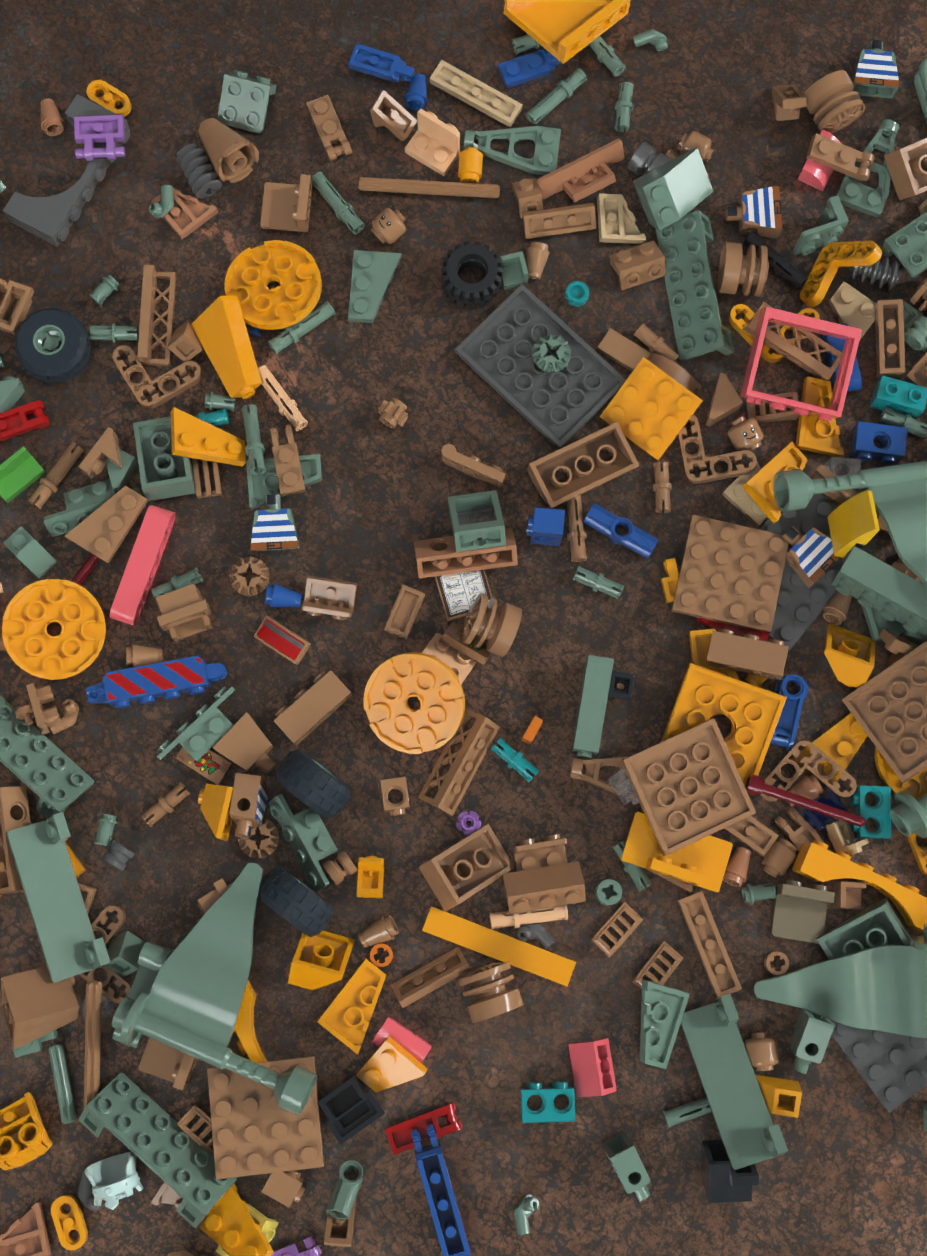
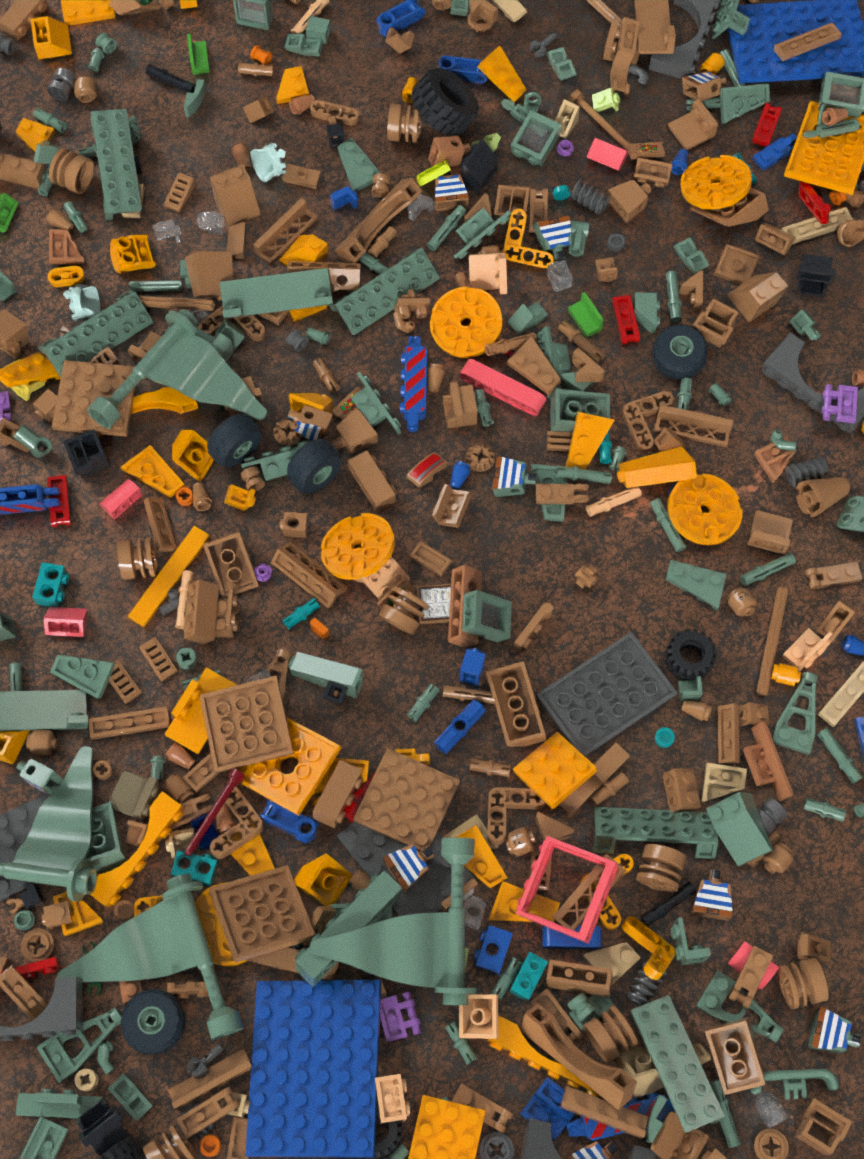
camera: 105 degrees right, 10 degrees down
light orange wing [356,1036,428,1092] -> none
sand green gear [532,333,571,372] -> none
yellow slope [827,490,880,558] -> none
none -> medium nougat pin [485,333,537,356]

